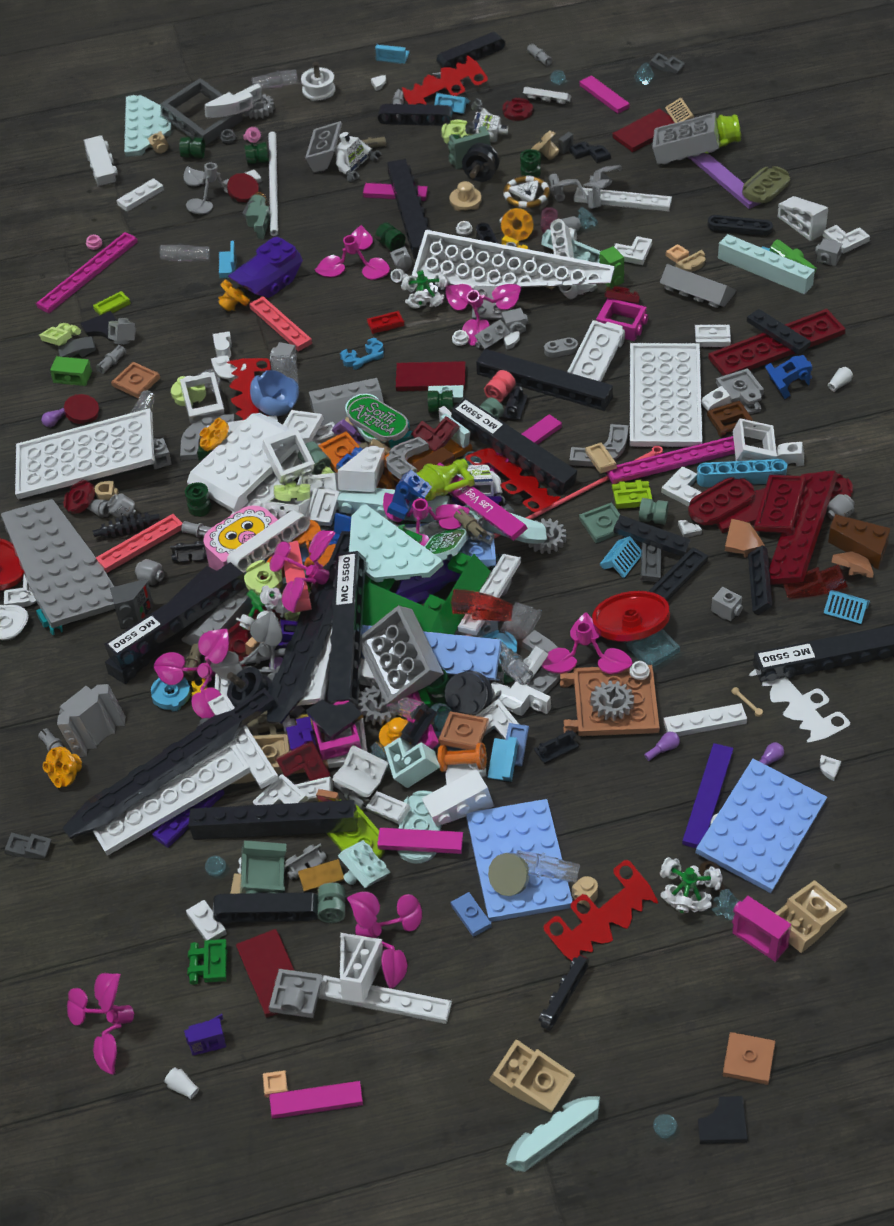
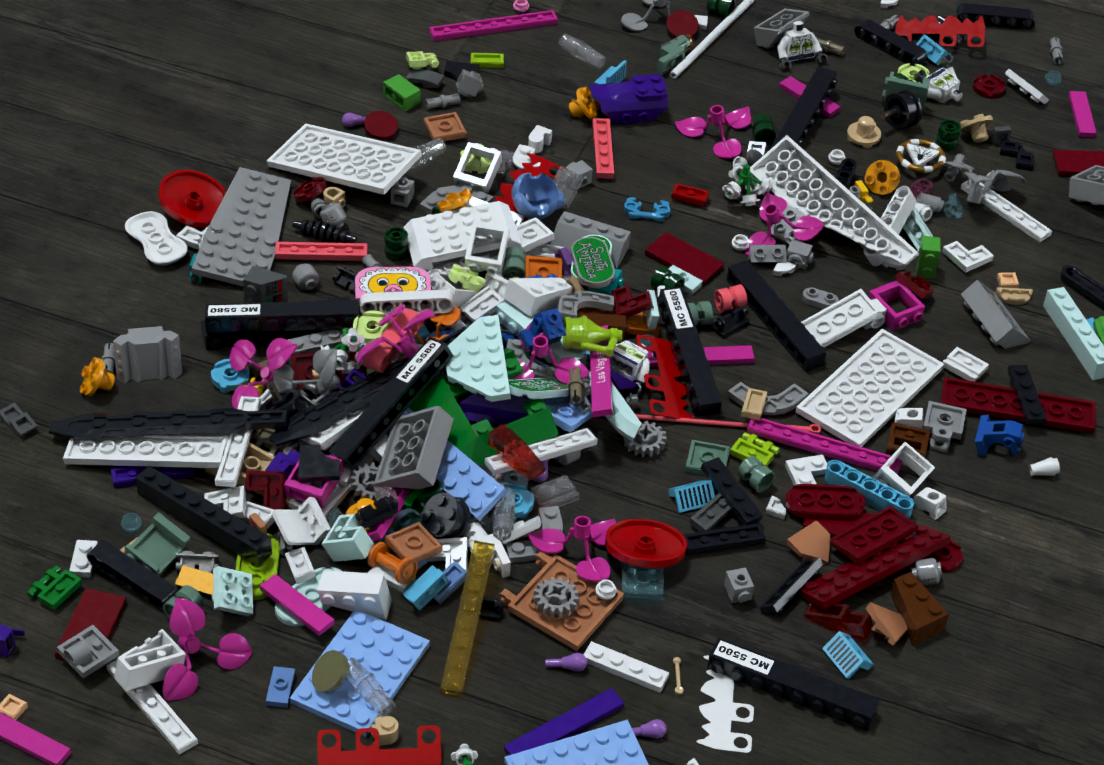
camera: 30 degrees right, 5 degrees down
none -> clear yellow plate [440,540,495,696]

